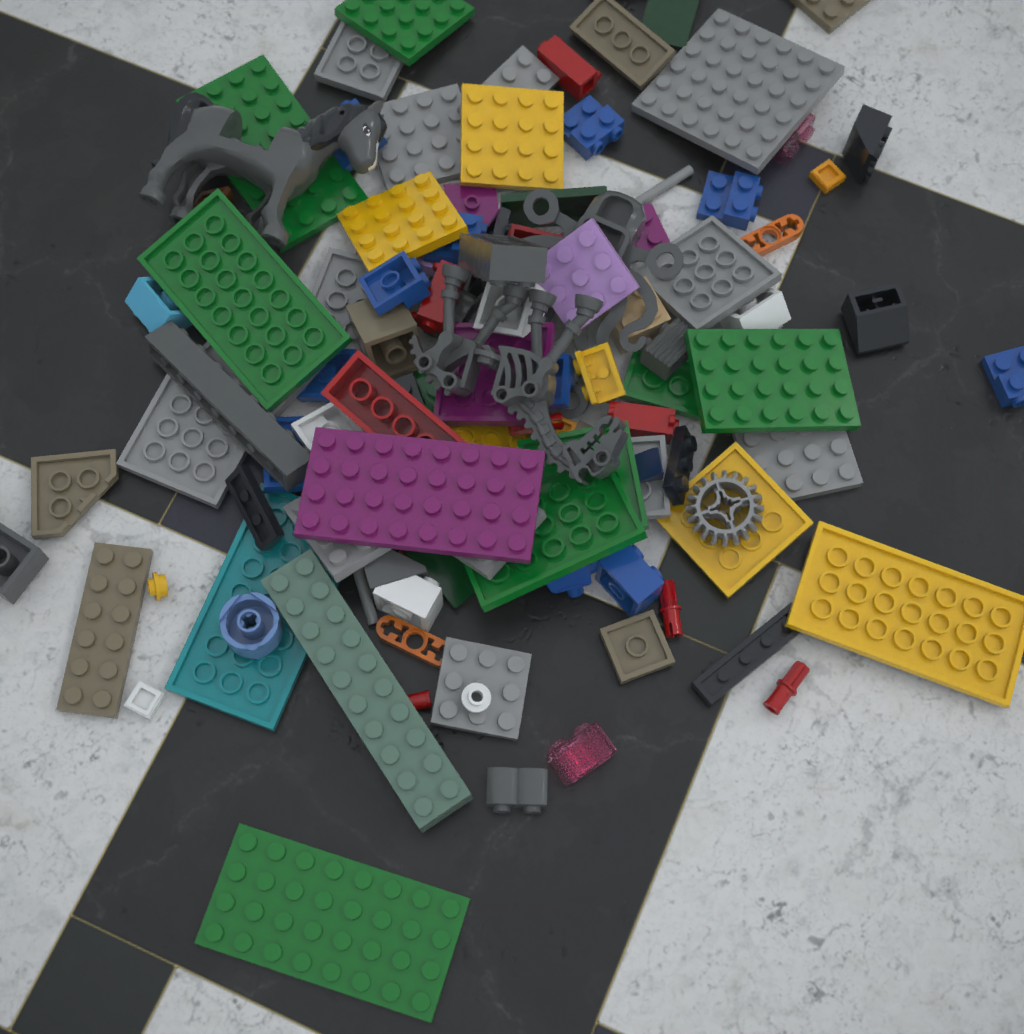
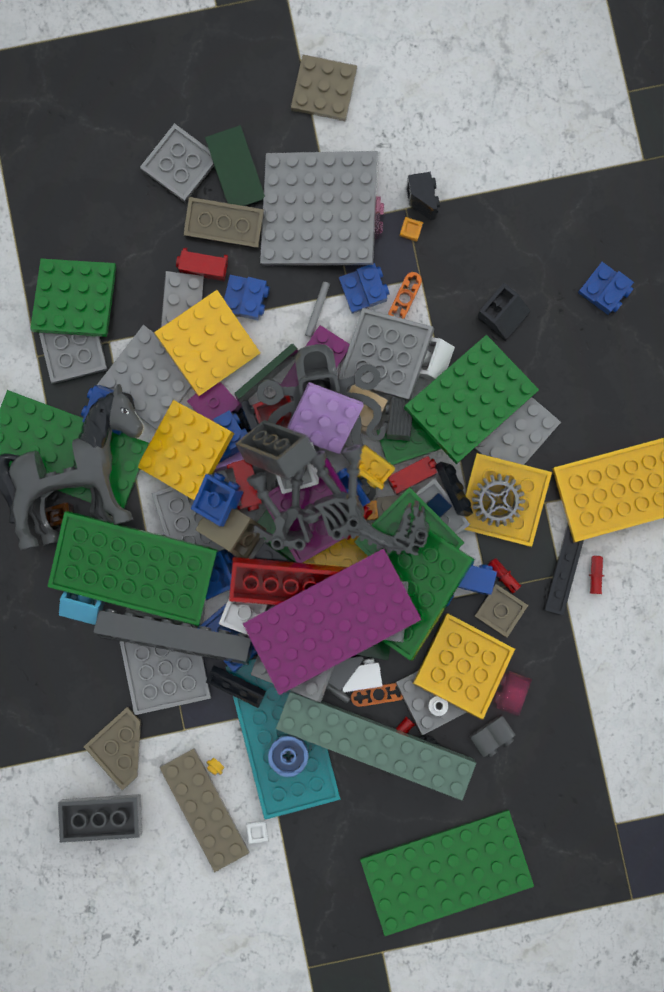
camera: 30 degrees left, 15 degrees up
none -> yellow plate [412,613,515,719]

